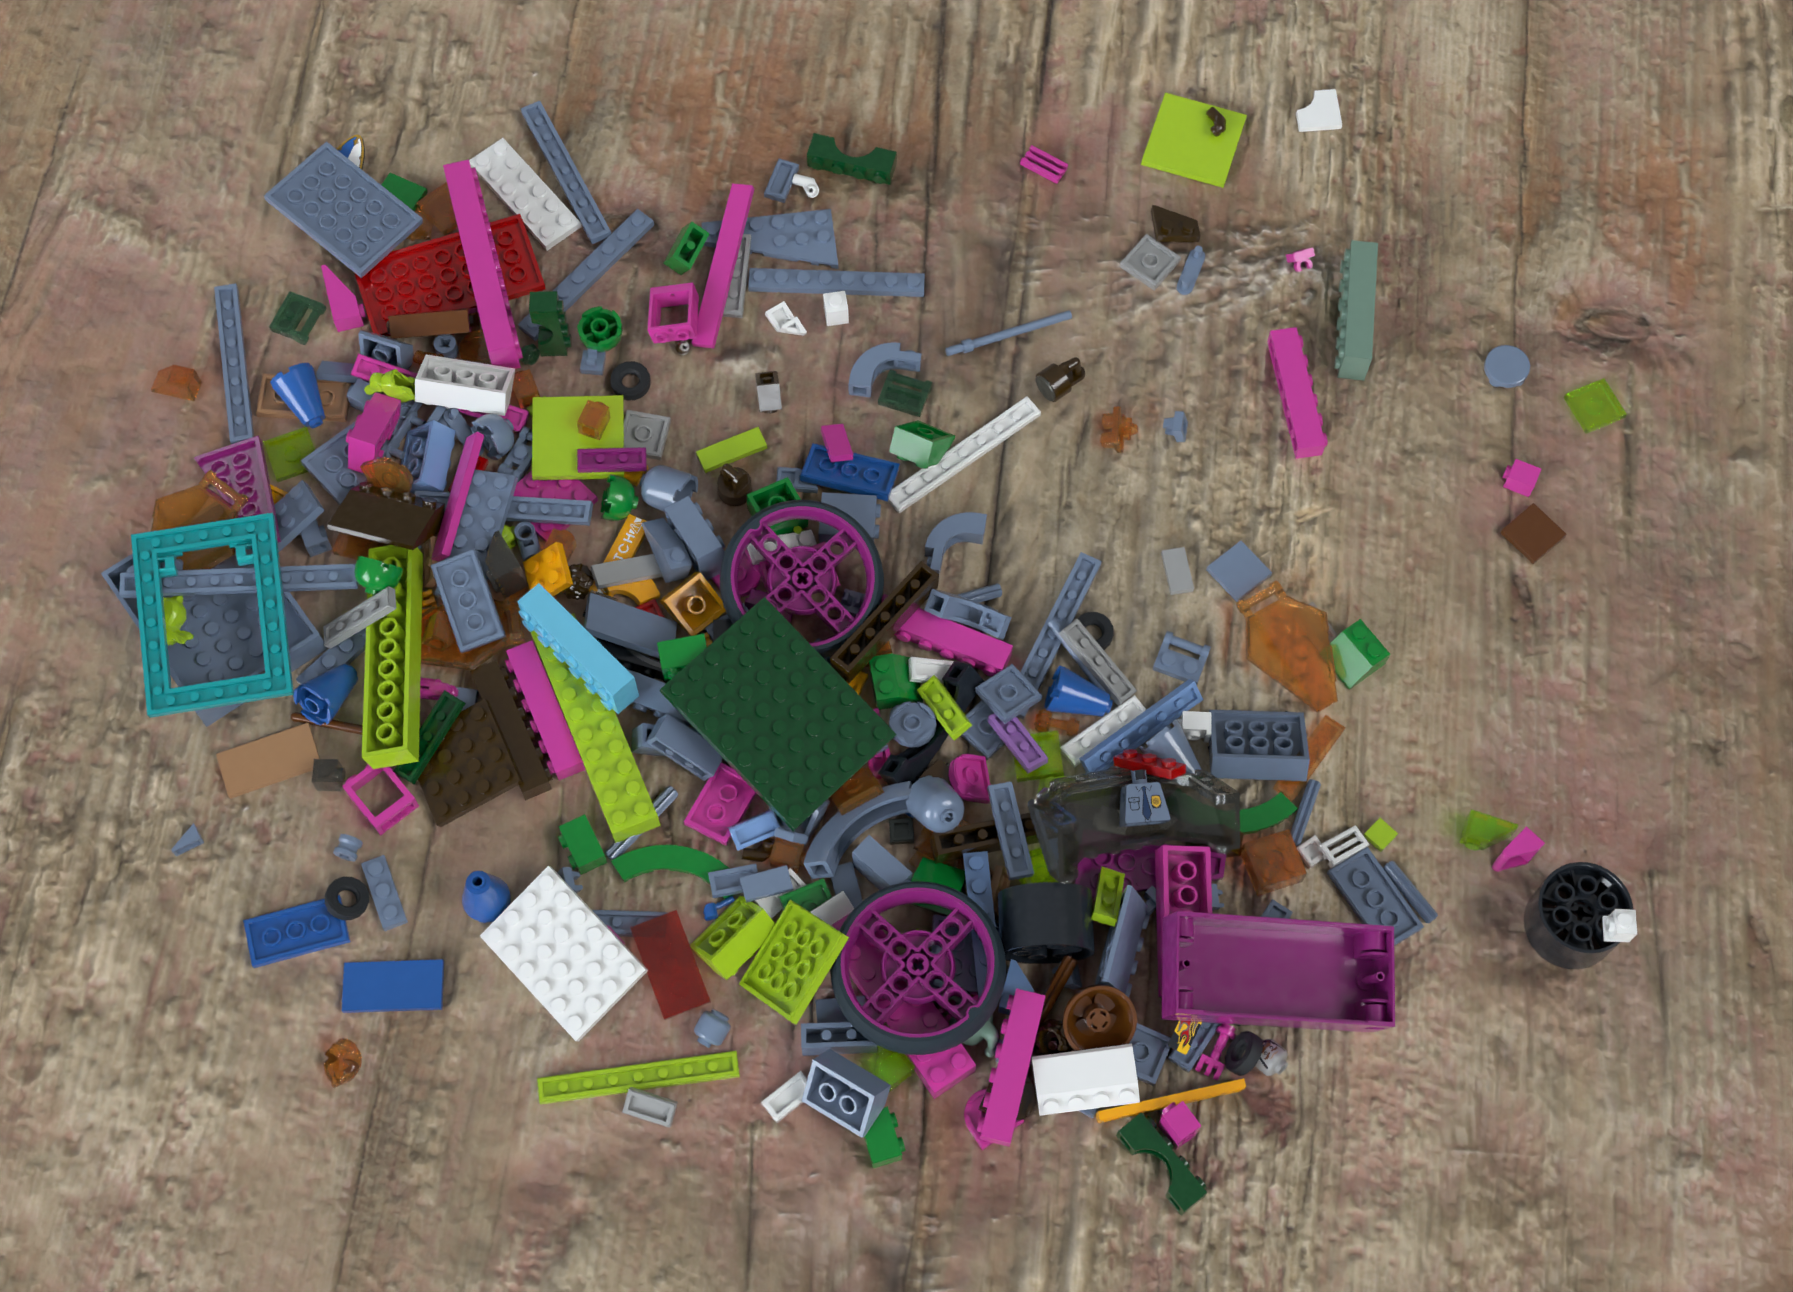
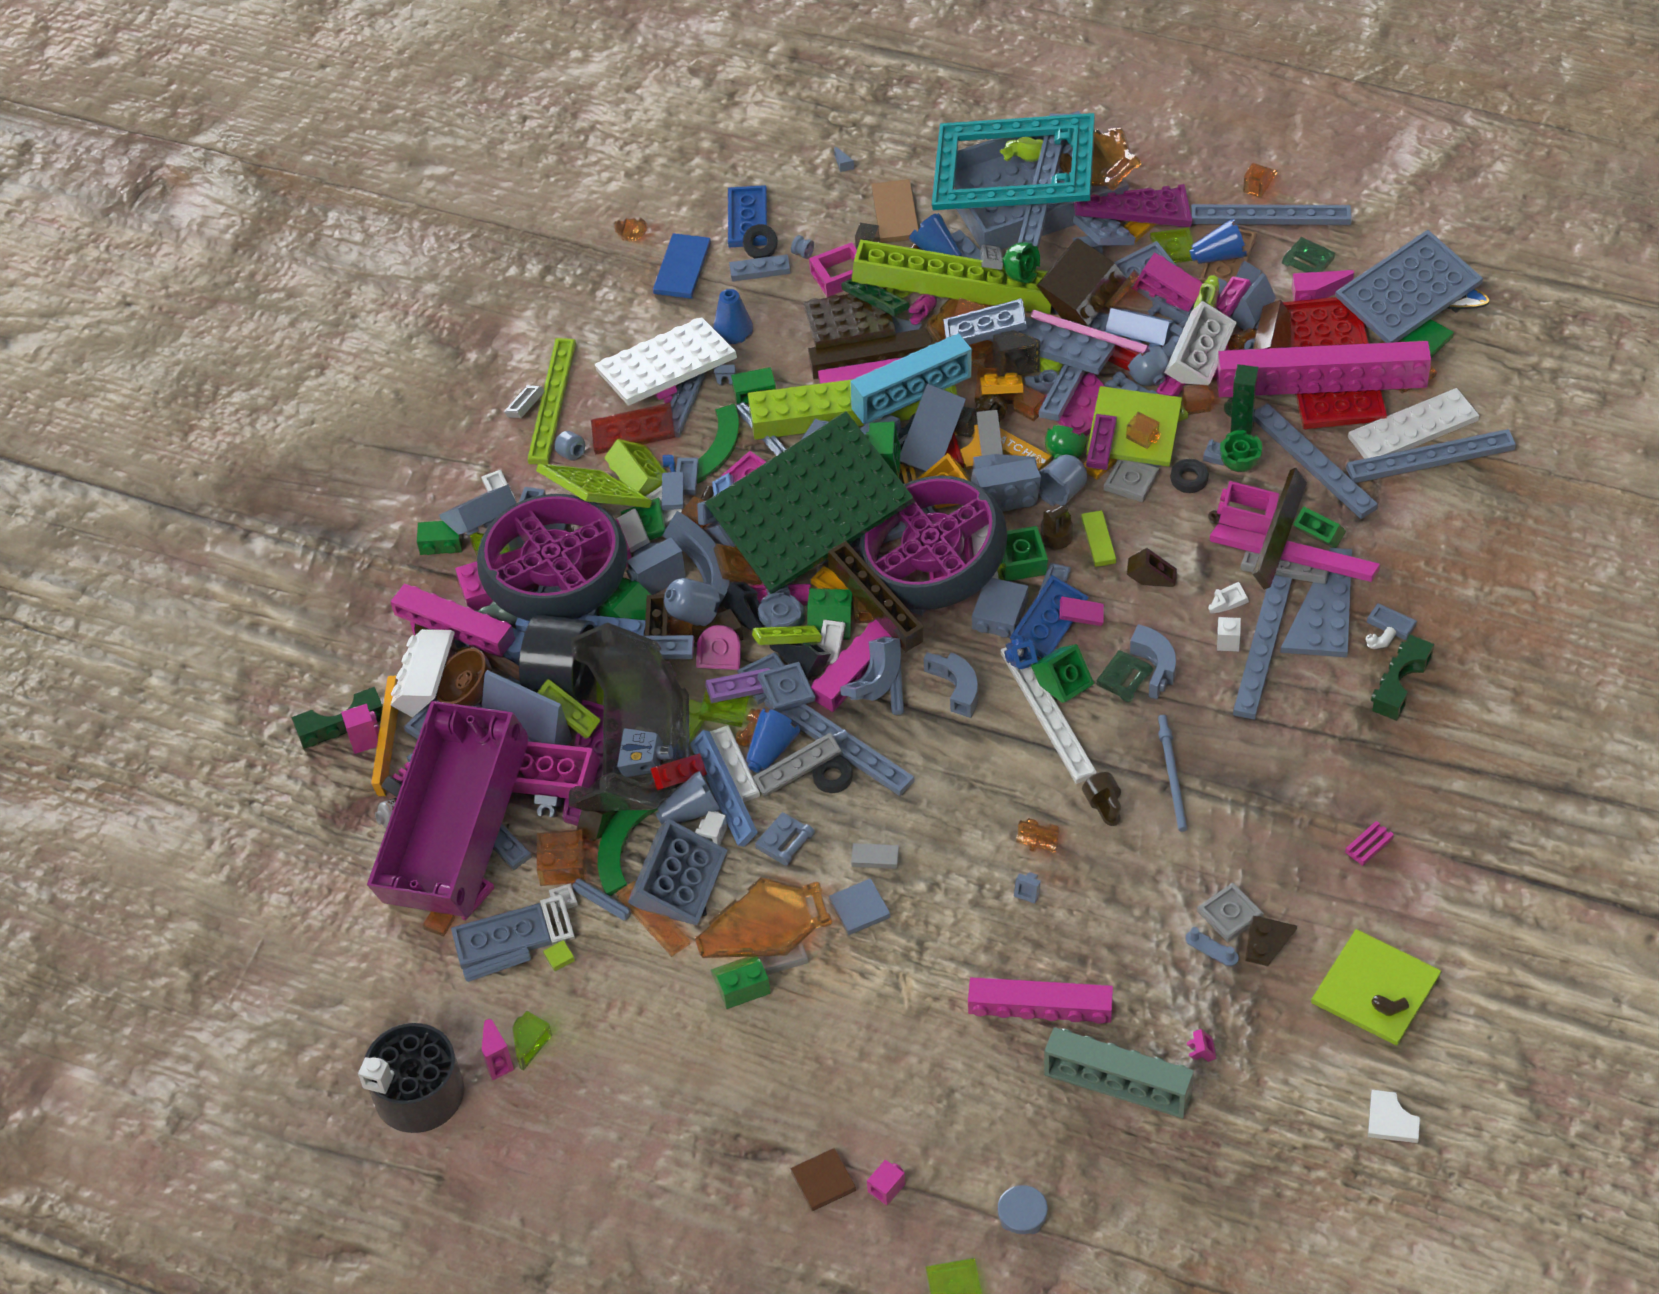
camera: 110 degrees right, 15 degrees down
none -> blue brick [1004,636,1038,669]
none -> dark brown tile [1253,468,1307,590]

